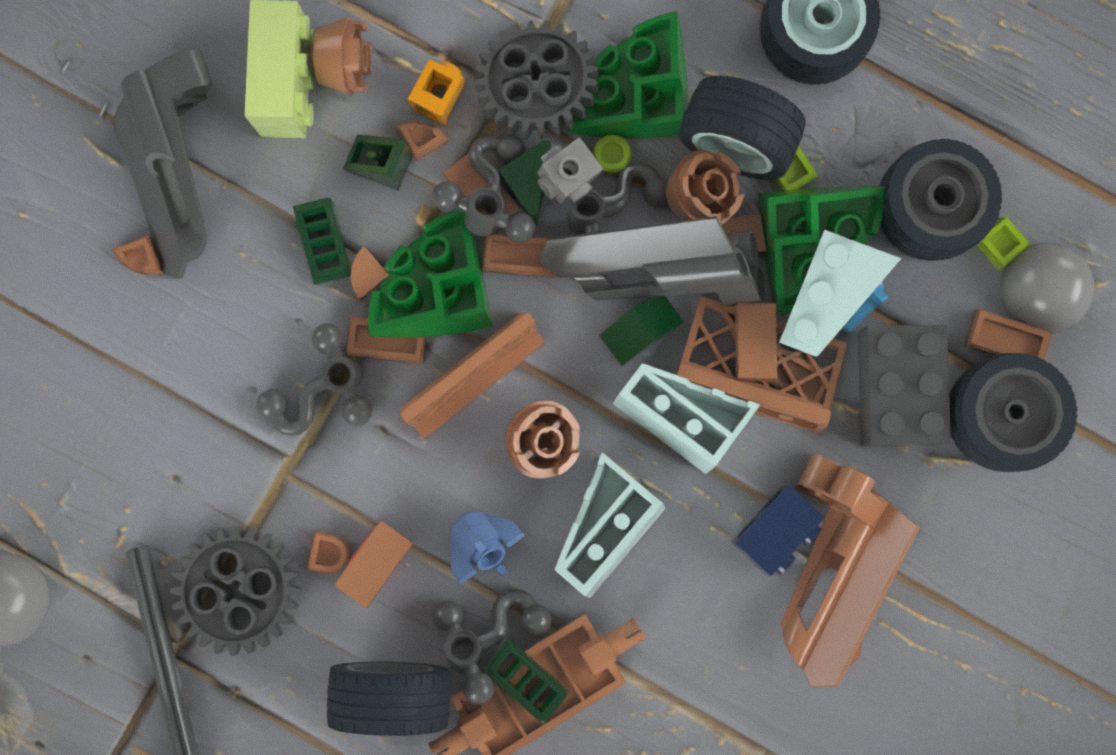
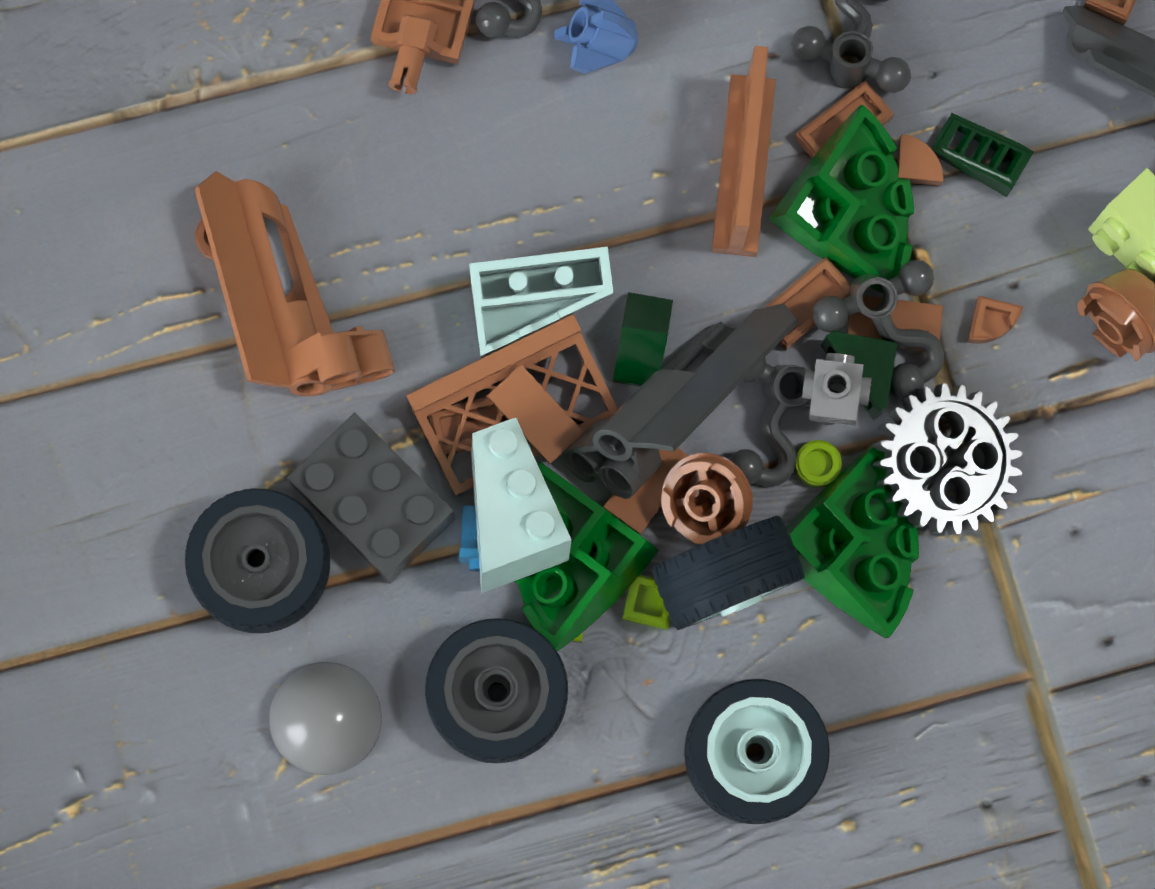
camera: 130 degrees right, 5 degrees down
dark green slope [343,134,412,191] -> none
light orange brick [408,59,465,127] -> none
nougat cone [505,400,581,479] -> none
light aqua wedge [554,453,666,598] -> none
dark blue brick [731,485,825,576] -> none
nougat tile [964,308,1052,359] -> none
lime tile [976,215,1031,270] -> none

